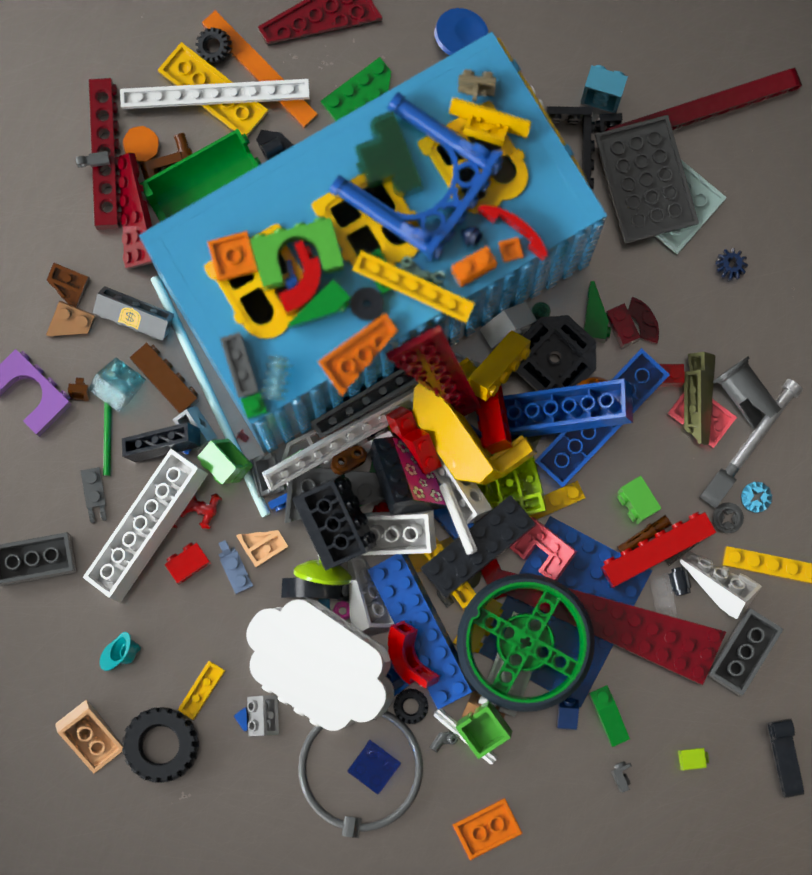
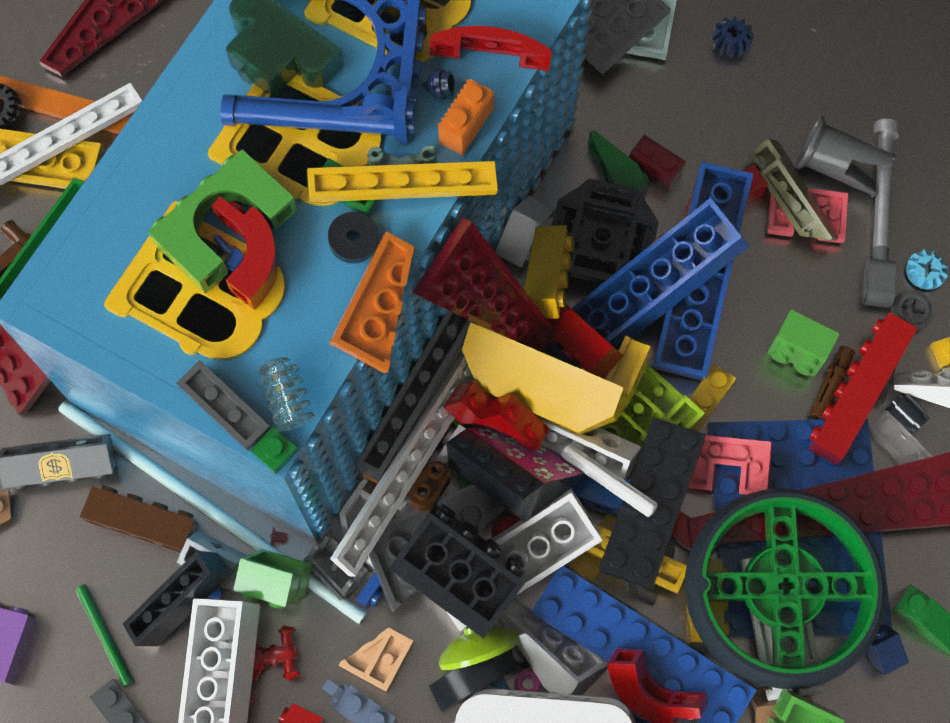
camera: 30 degrees left, 10 degrees down
reddish brown tile [68,377,90,401] -> none
clear light blue slope [88,357,146,412] -> none
orange tile [207,231,258,282] -> none
green slope [288,280,351,329] -> none
orange tile [498,237,524,263] -> none
clear green plate [531,302,551,320] -> none
dark red tile [628,297,659,344] -> none

